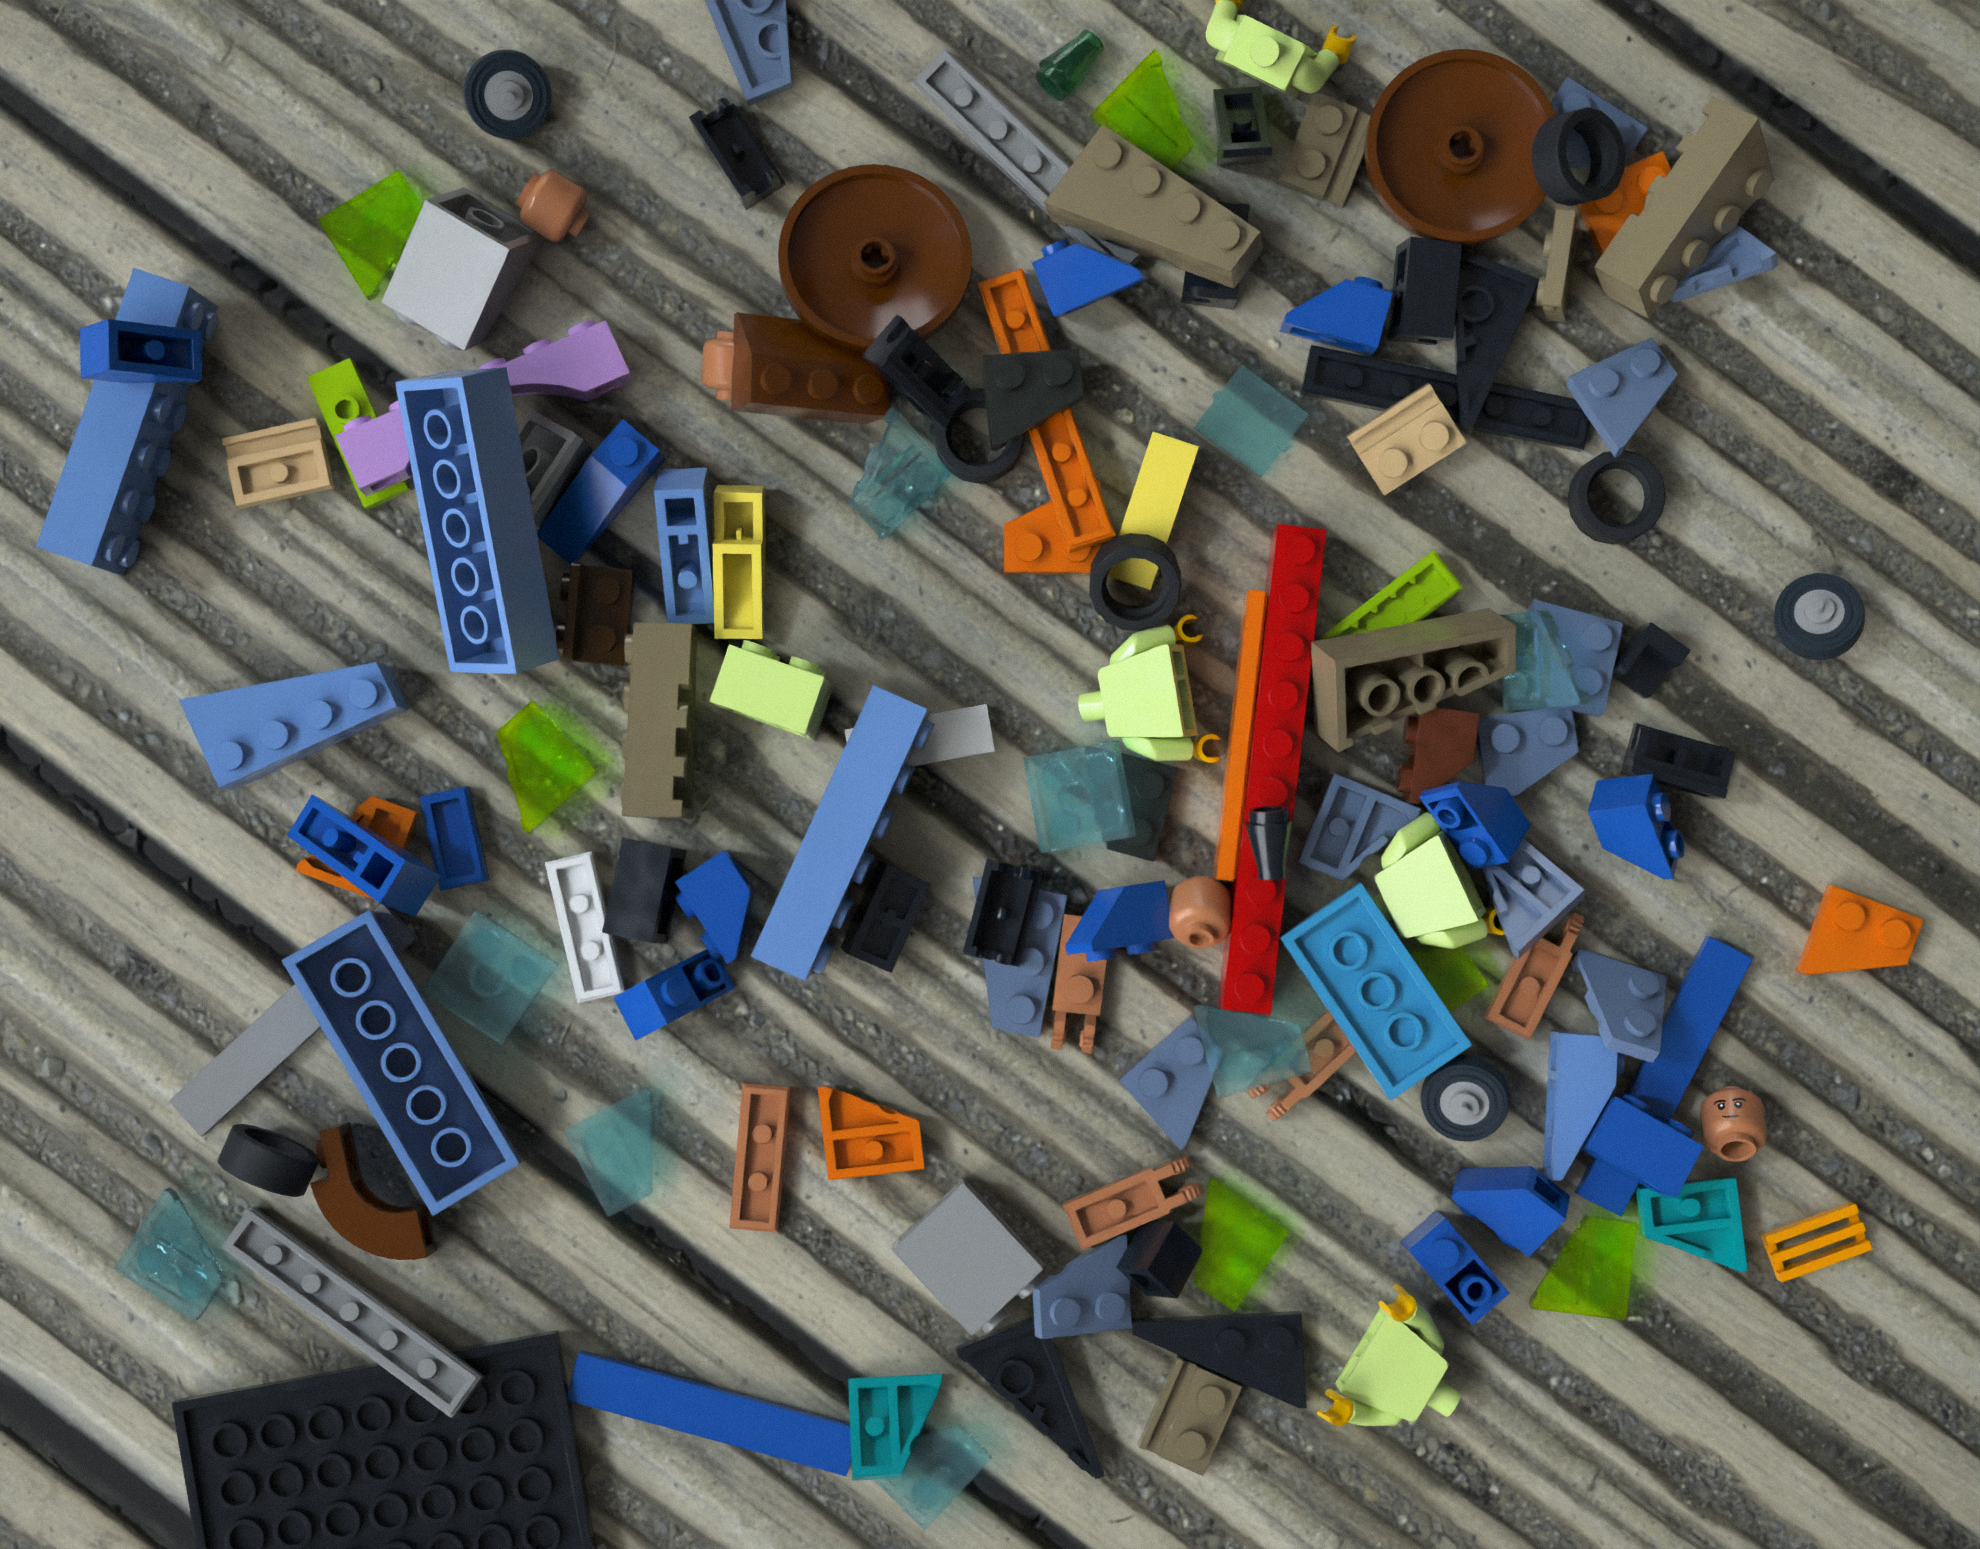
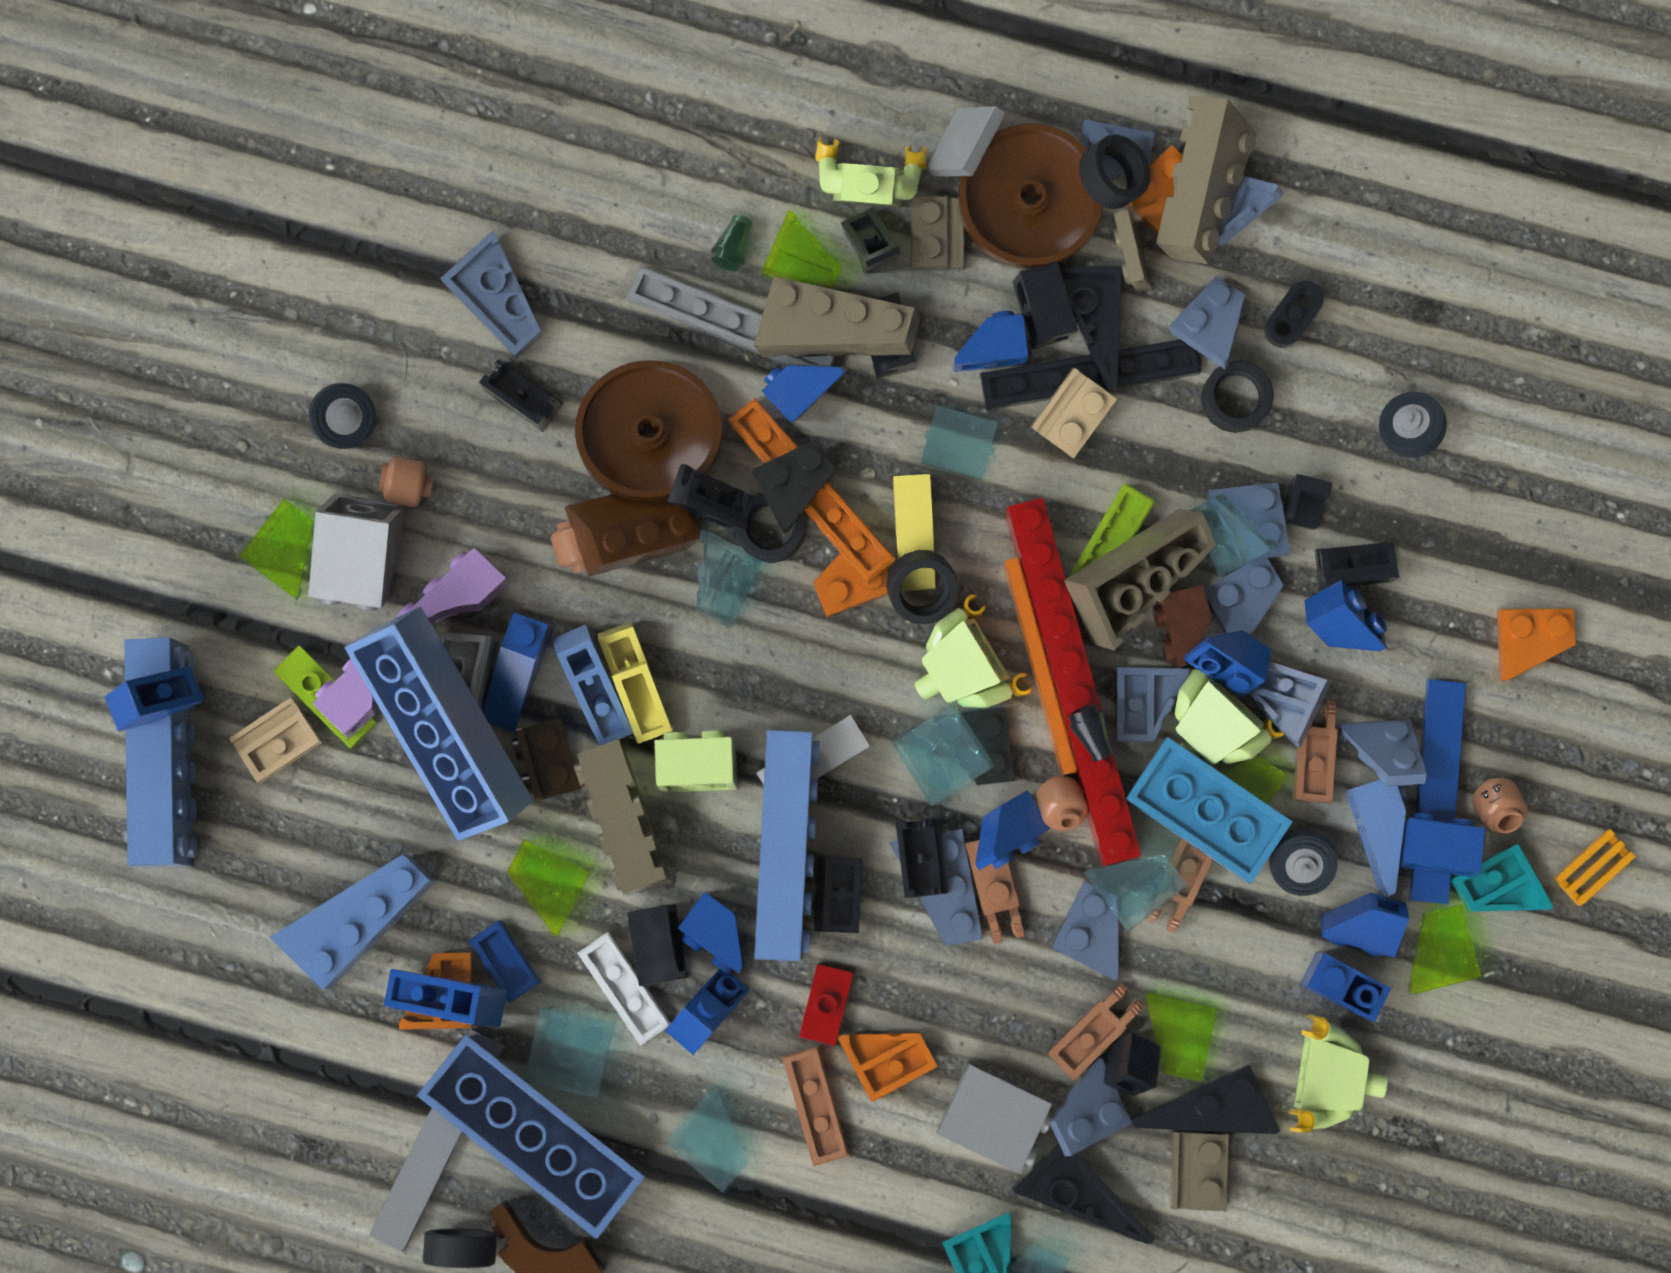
camera: 25 degrees left, 5 degrees down
none -> red plate [799,964,853,1046]
none -> light grey tile [925,106,1005,176]
none -> black plate [1264,281,1324,348]

